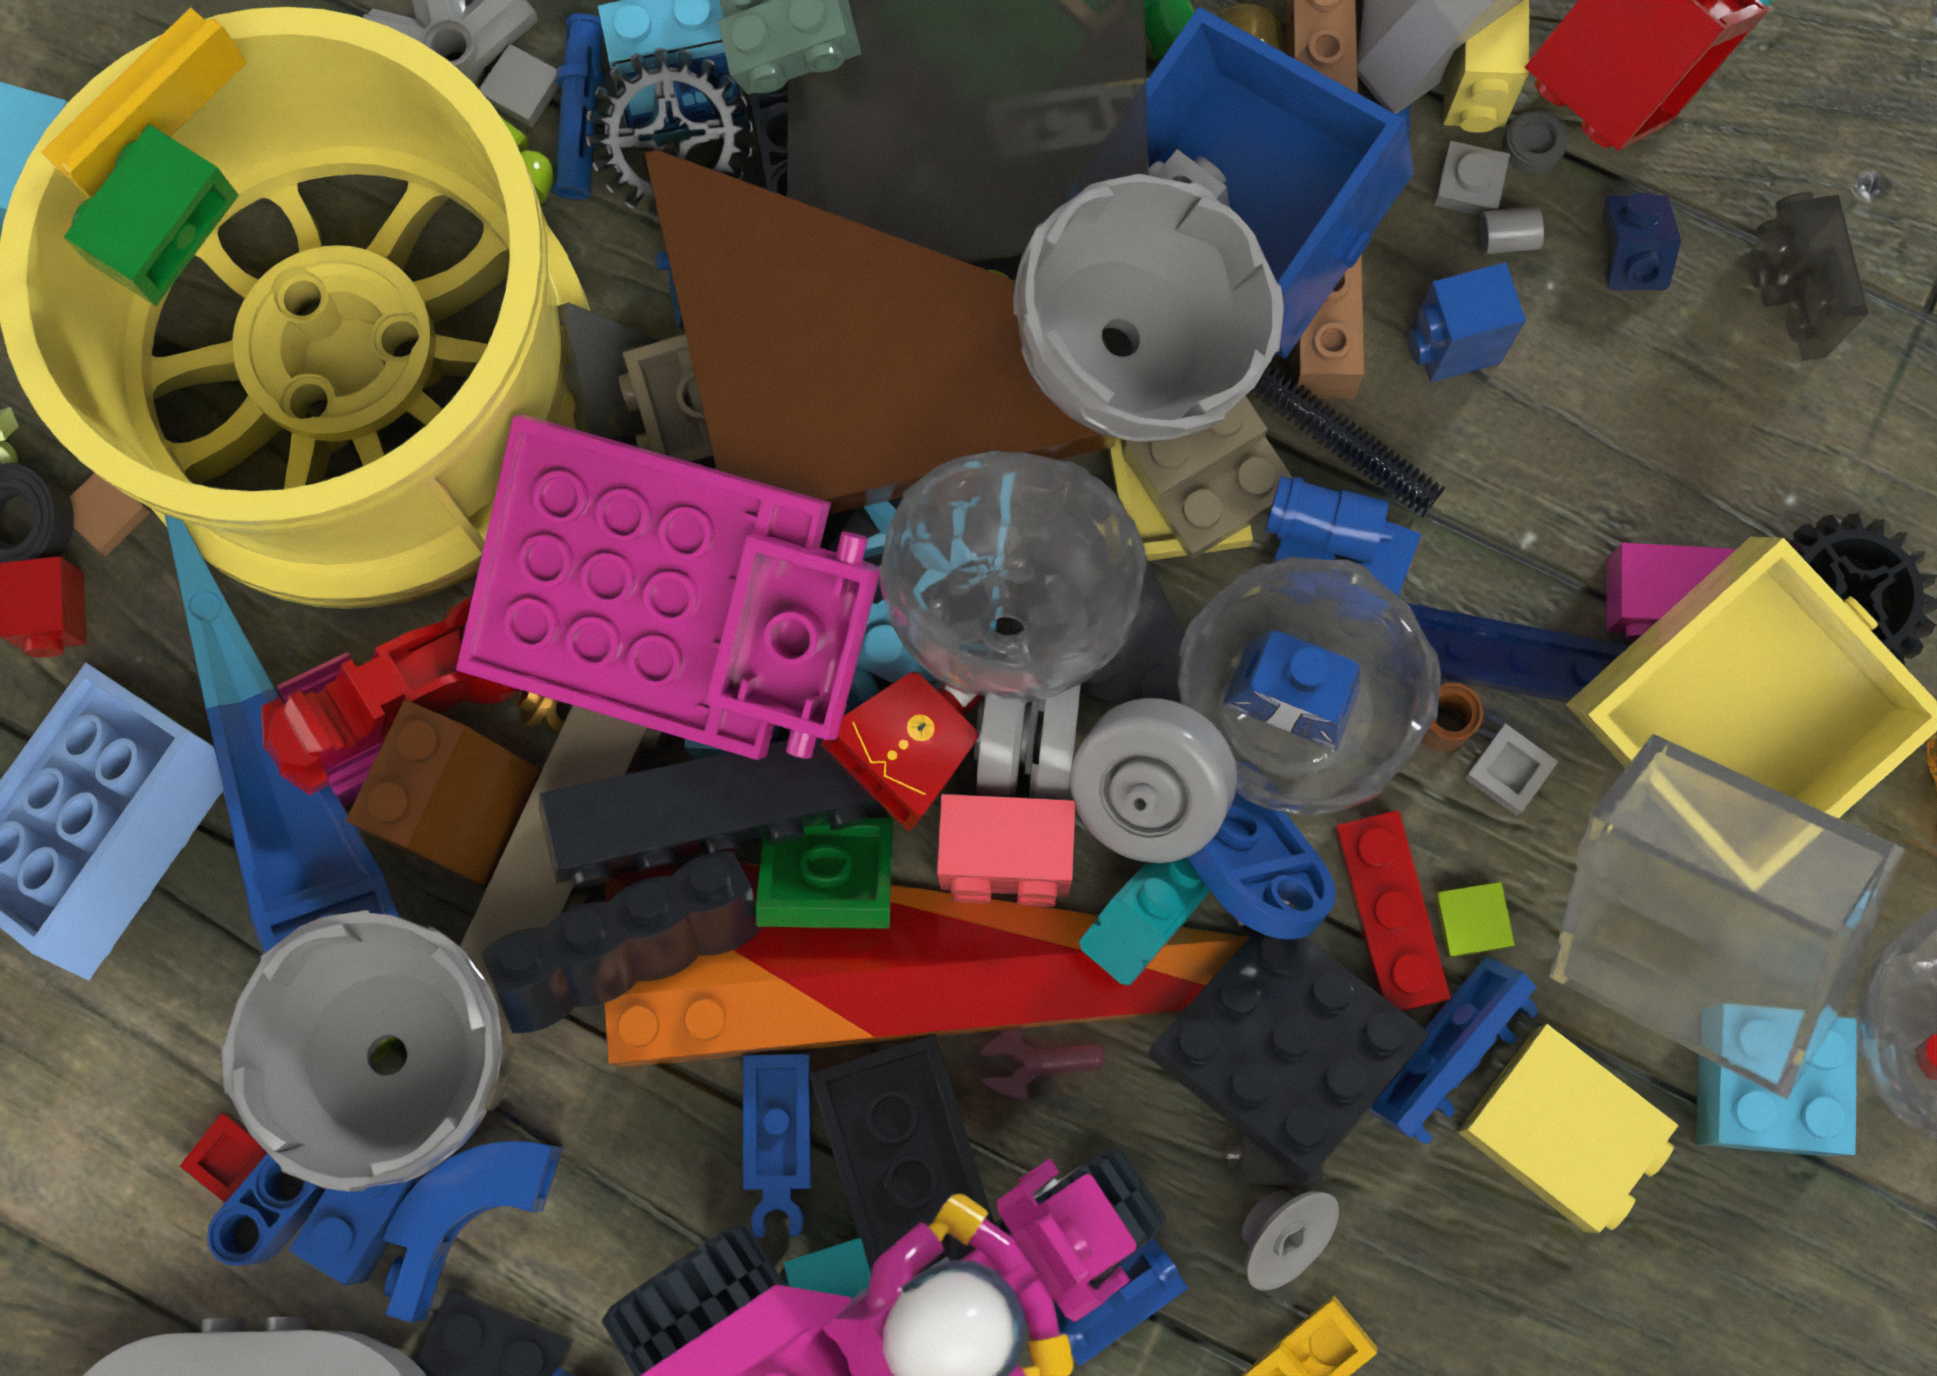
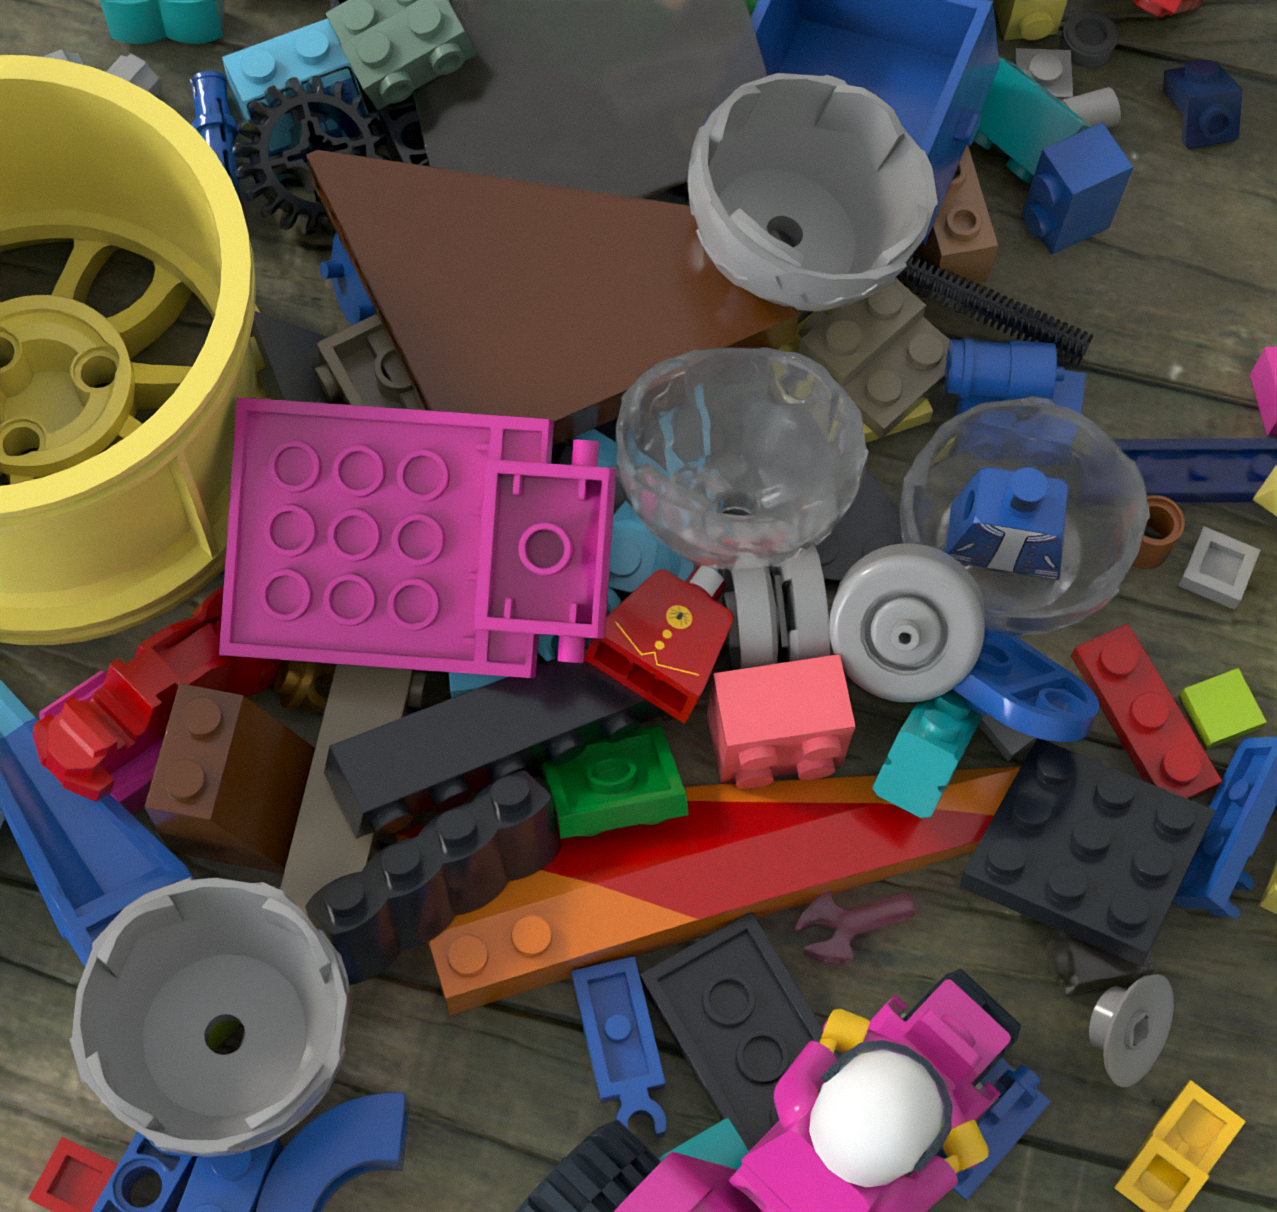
camera: 20 degrees left, 10 degrees down
none -> teal brick [974,56,1092,185]

